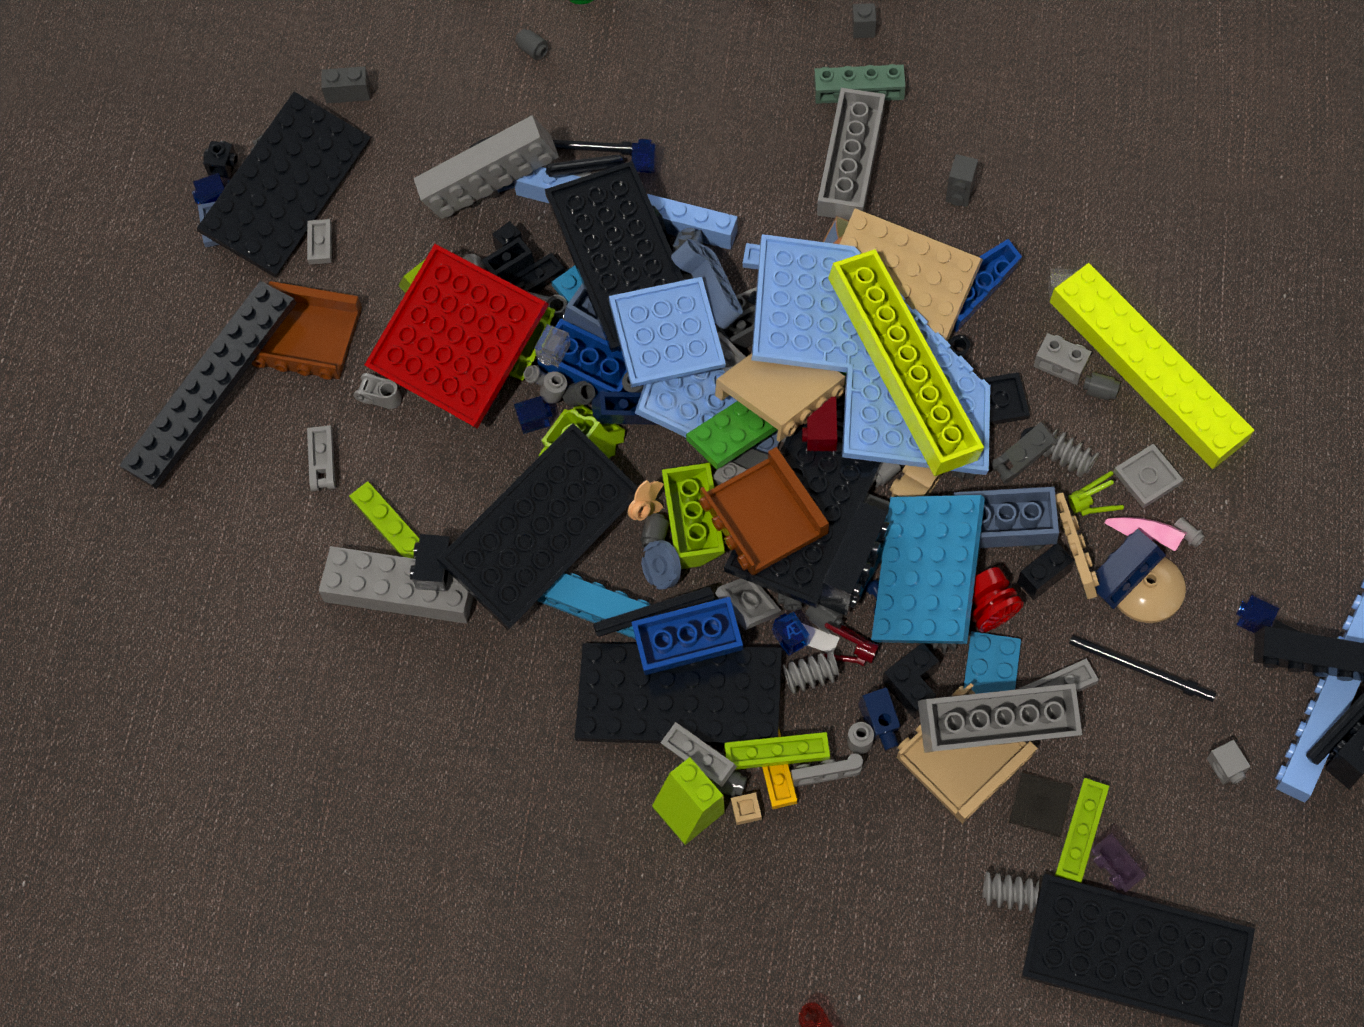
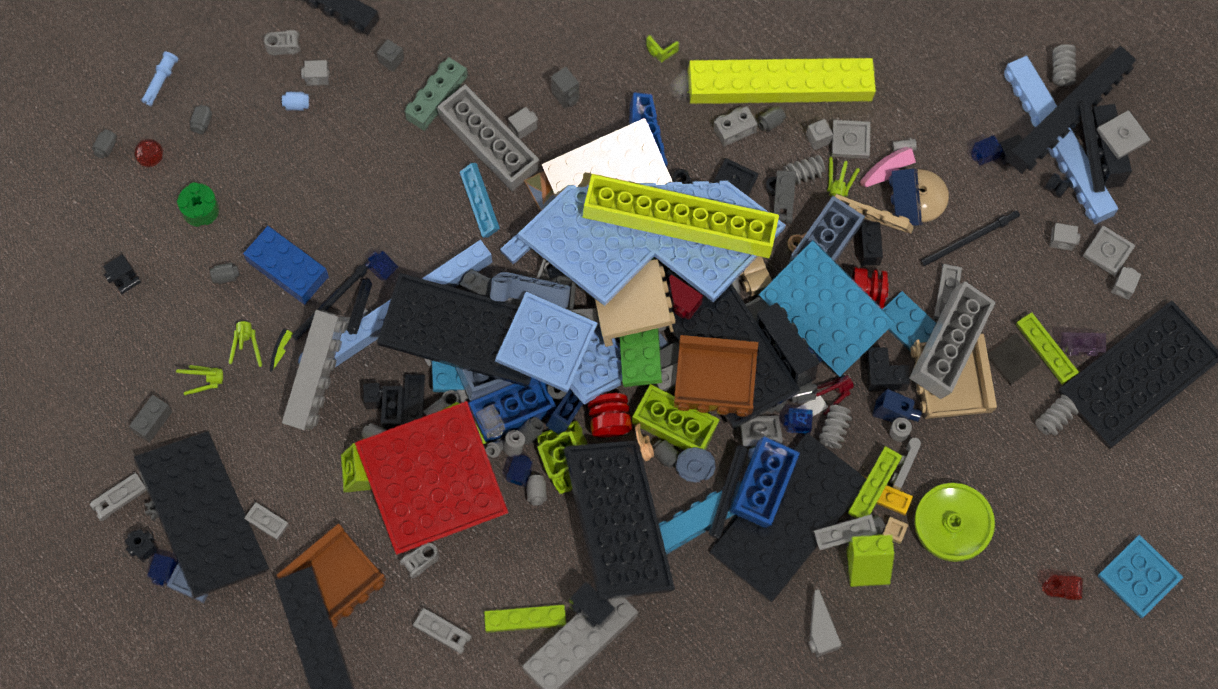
camera: 60 degrees left, 5 degrees up
none -> light grey plate [90,473,147,521]
none -> lime plant [176,365,223,395]
none -> lime plant [229,321,262,367]
none -> blue brick [243,226,329,305]
none -> dark azure plate [460,163,500,238]
none -> light grey brick [508,107,538,139]
none -> light grey brick [526,475,547,506]
none -> red wheel [587,393,632,438]
none -> lime bracket [646,35,679,63]
none -> light grey brick [806,119,833,150]
none -> light grey slope [808,589,841,657]
none -> lime dish [914,483,995,562]
none -> black wheel [1044,173,1071,198]
none -> light grey plate [1083,226,1136,276]
none -> light grey brick [1111,267,1141,300]

